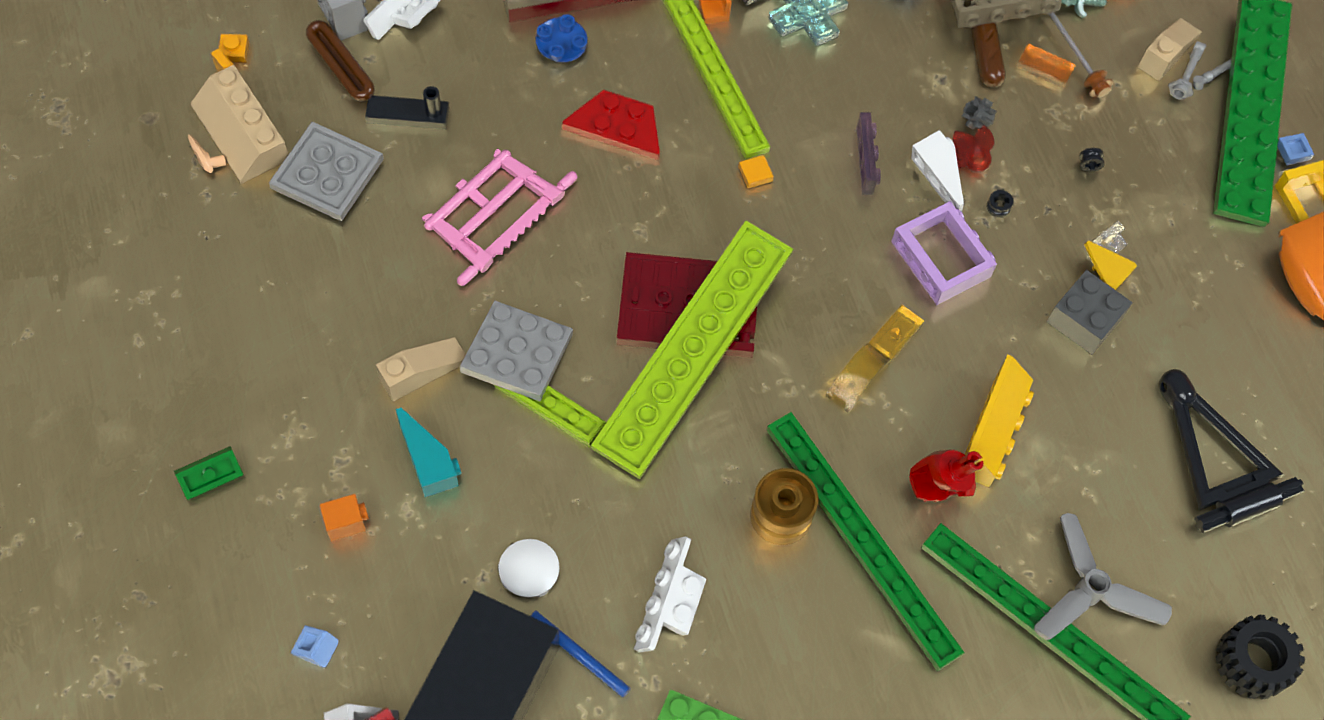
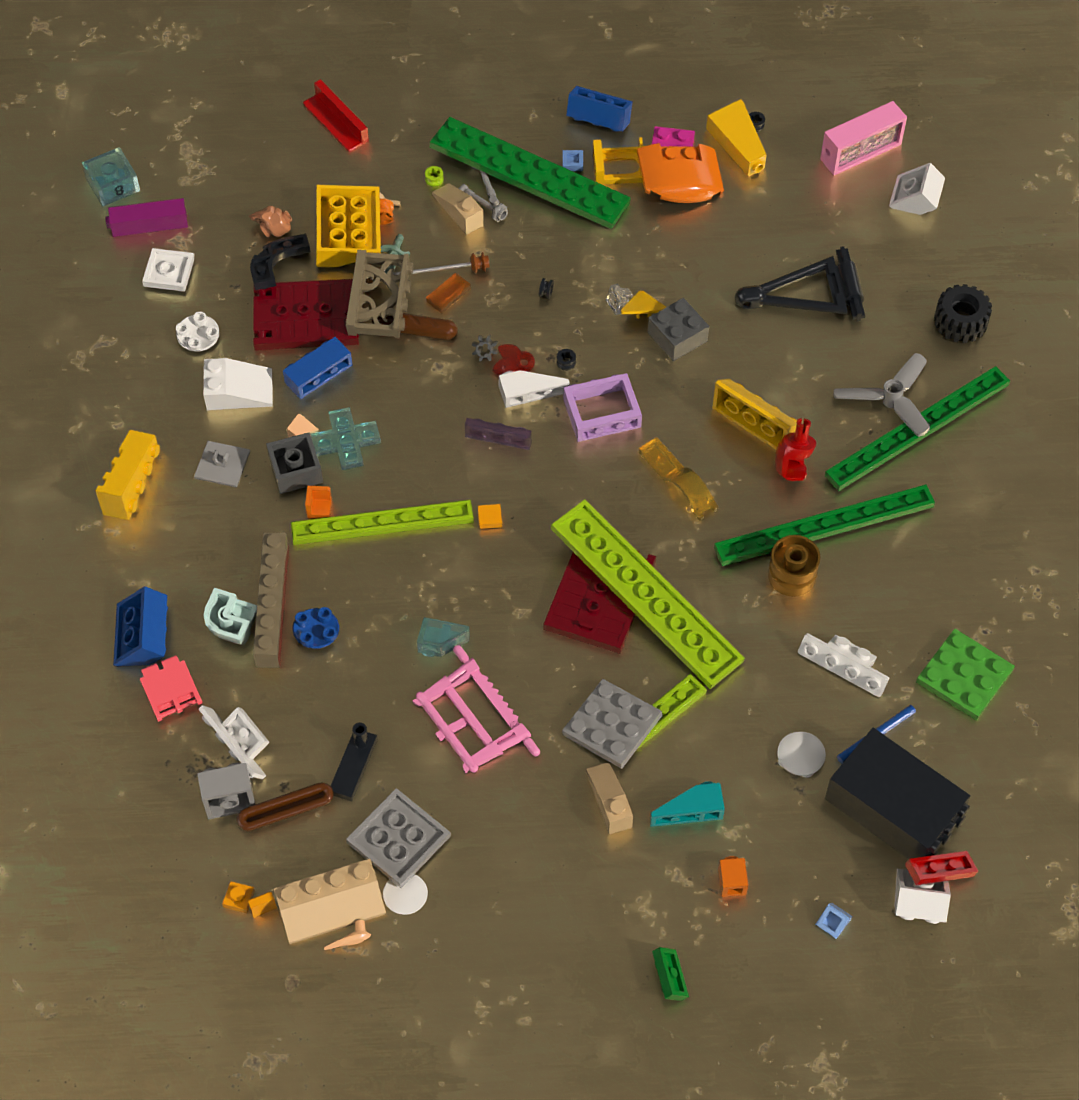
camera: 70 degrees left, 5 degrees down
red wing [562,90,660,160] -> none
none -> white sticker [383,874,428,915]
none -> clear light blue slope [417,617,470,657]
none -> lime bush [425,166,444,187]

